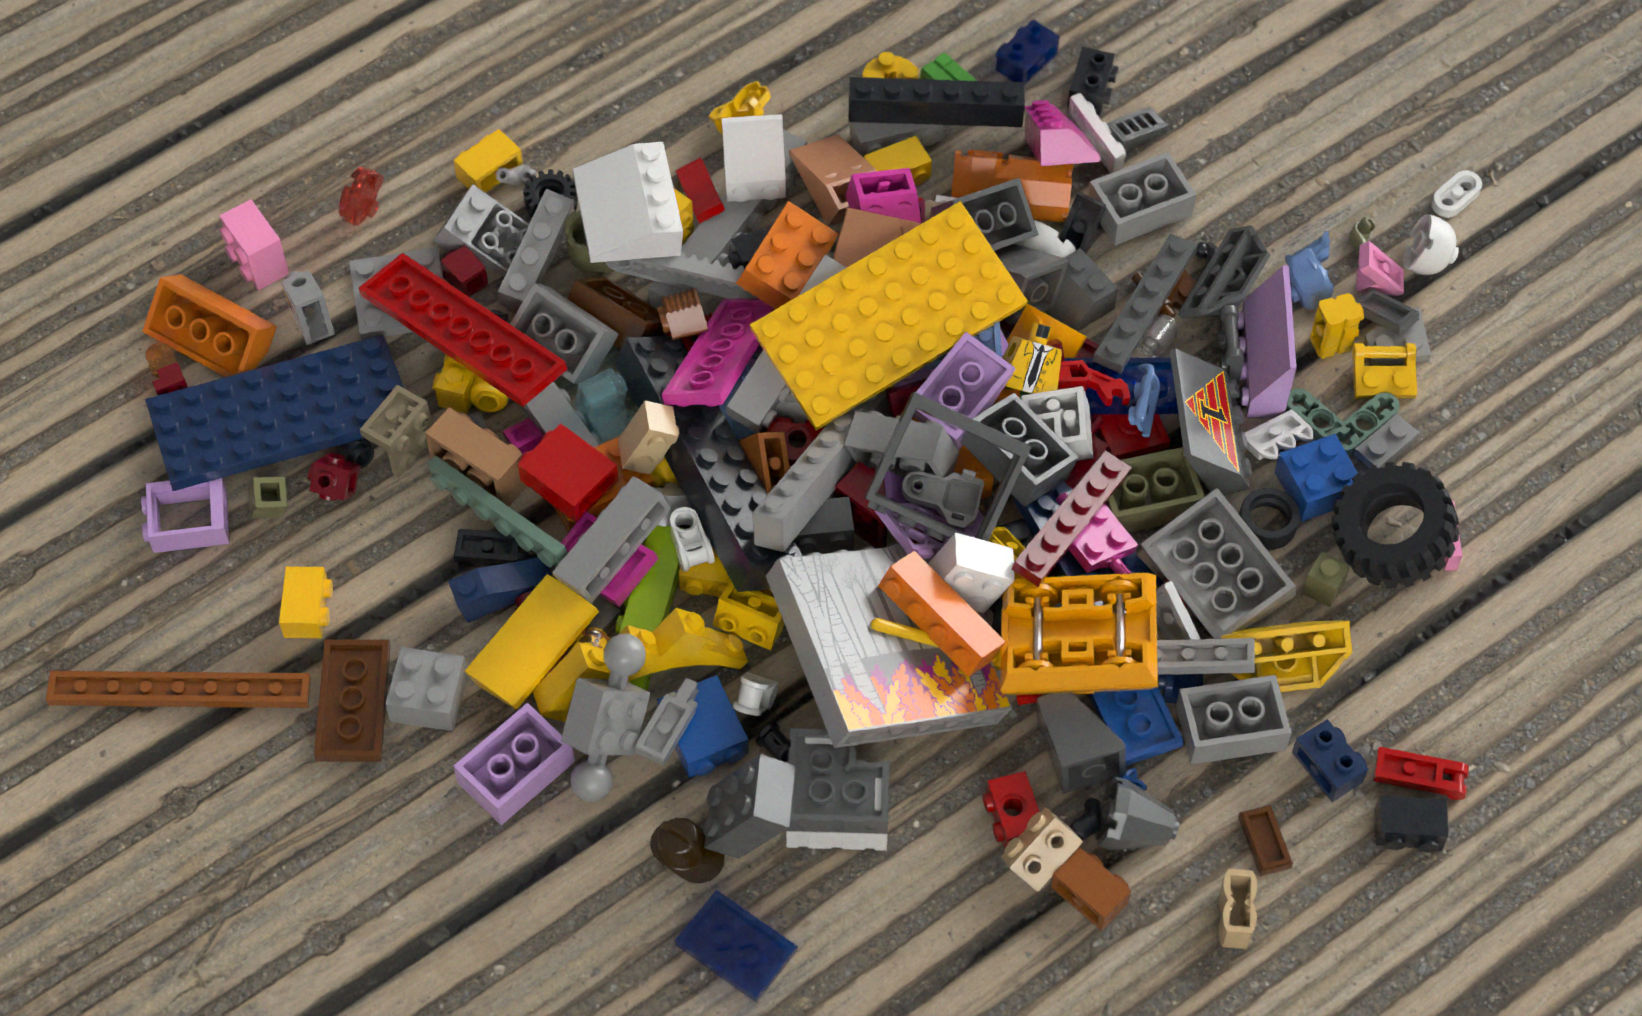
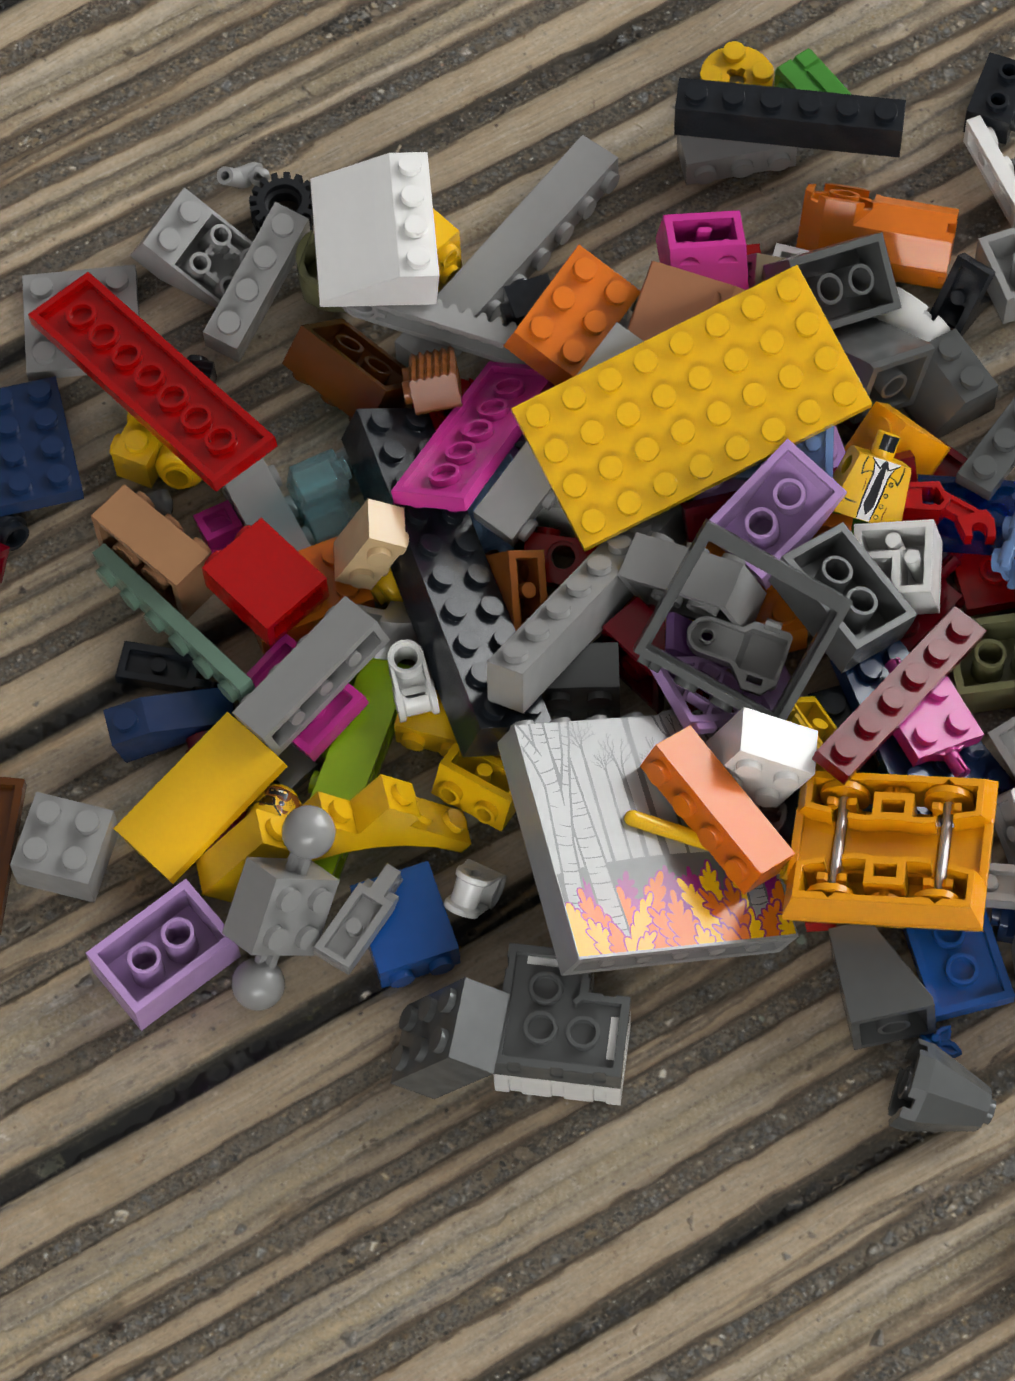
camera: 10 degrees right, 5 degrees up
clear red plate [339,166,384,226] -> none
dark tan bracket [360,385,433,478] -> none
dark red brick [440,245,488,297] -> none
yellow brick [453,129,523,193] -> none
light grey brick [510,283,619,386] -> none
dark brown piece [650,818,725,883] -> none
red tile [675,157,726,224] -> none
clear blue plate [675,889,798,1003] -> none
yellow piece [709,81,771,135] -> none
white slope [722,114,786,202] -> none
black bush [755,722,789,763] -> none
nougat slope [788,134,876,226] -> none
yellow brick [864,136,932,185] -> none
red brick [982,771,1040,850] -> none
clear blue brick [996,19,1060,85] -> none
tan brick [1001,807,1083,892] -> none
slope [1024,101,1100,166] -> none
dark orange brick [1051,848,1131,931] -> none
black arm [1070,798,1101,840] -> none

